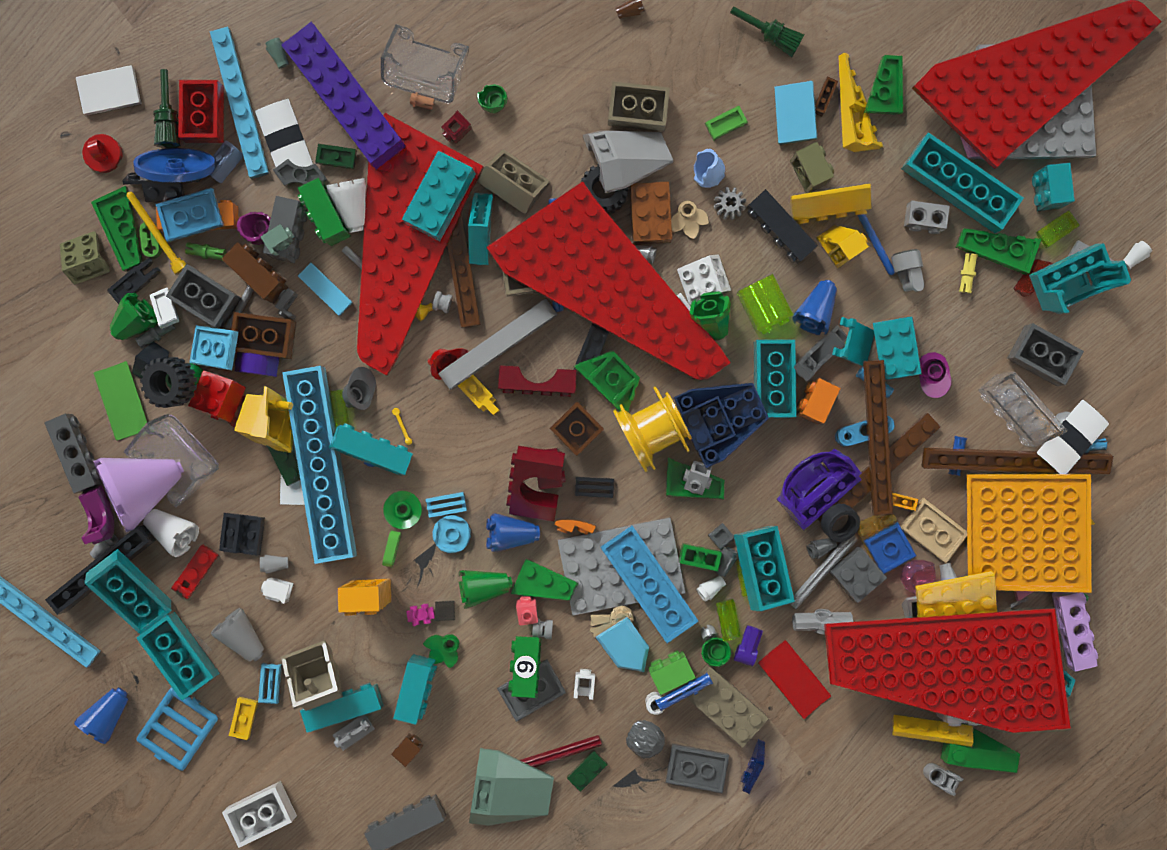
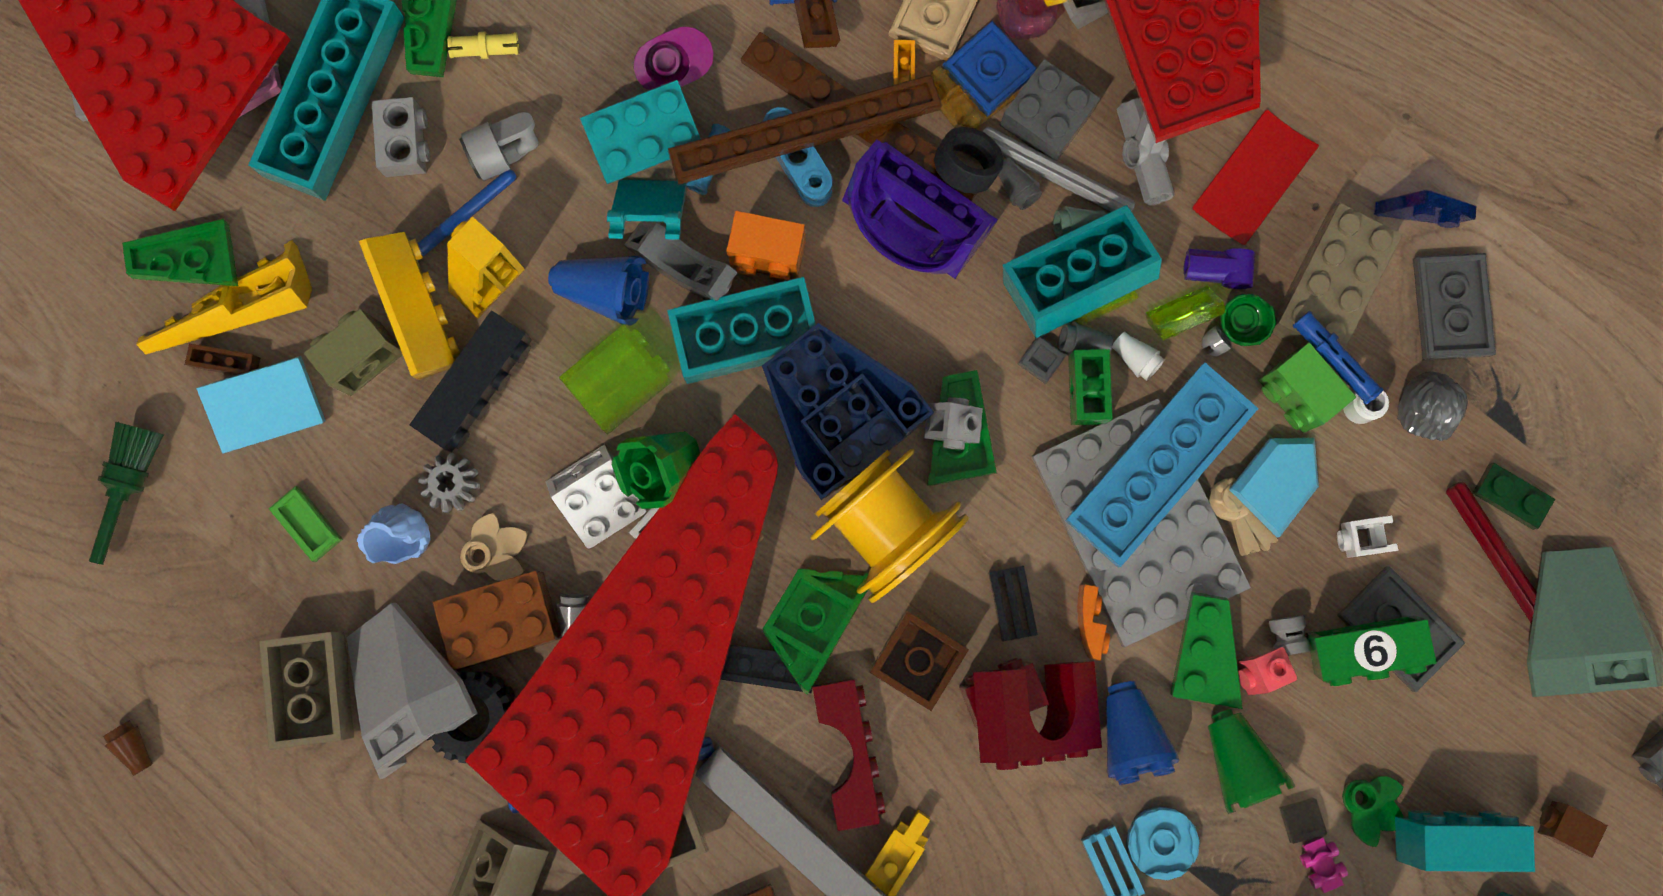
camera: 105 degrees left, 5 degrees down
none -> sand green cone [1053,206,1106,238]

